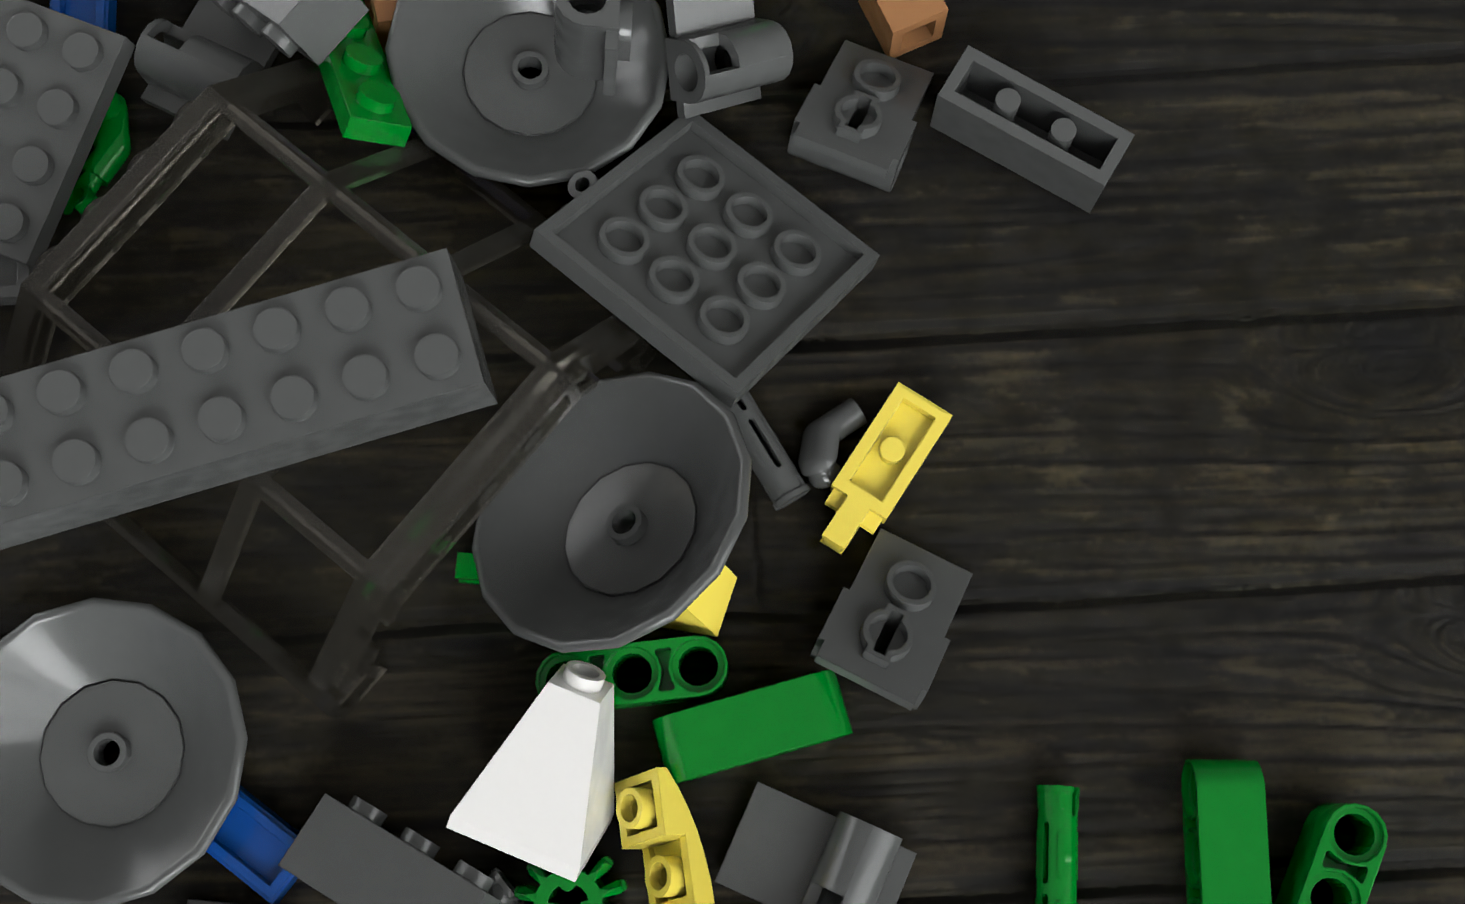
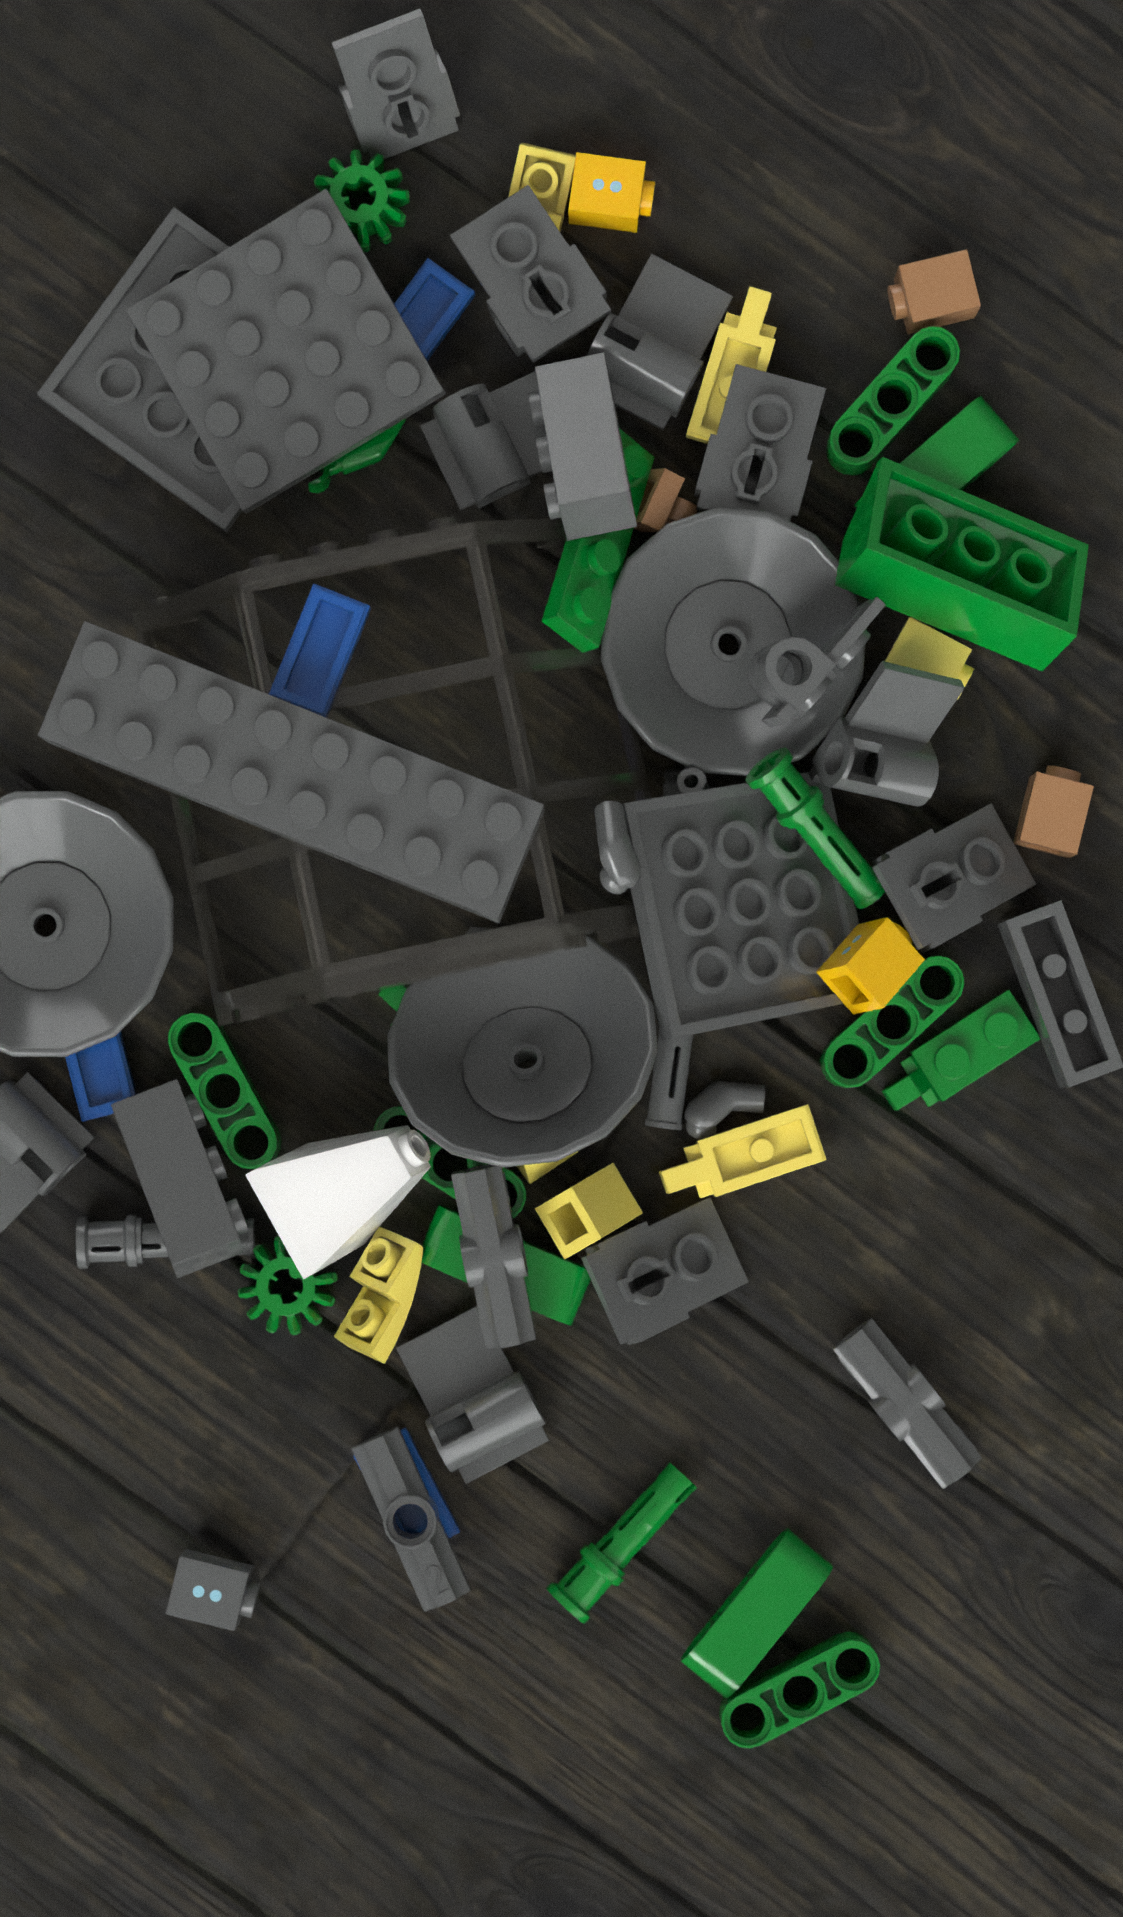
camera: 40 degrees right, 10 degrees up
none -> green beam [168,1013,282,1169]
none -> blue tile [269,583,371,718]
none -> dark grey piece [451,1164,537,1349]
none -> light yellow brick [535,1163,643,1260]
none -> dark grey arm [594,801,641,894]
none -> green pin [745,747,885,909]
none -> yellow brick [816,917,925,1015]
none -> green beam [820,956,964,1088]
none -> dark grey piece [832,1318,982,1489]
none -> green hinge [882,990,1041,1111]

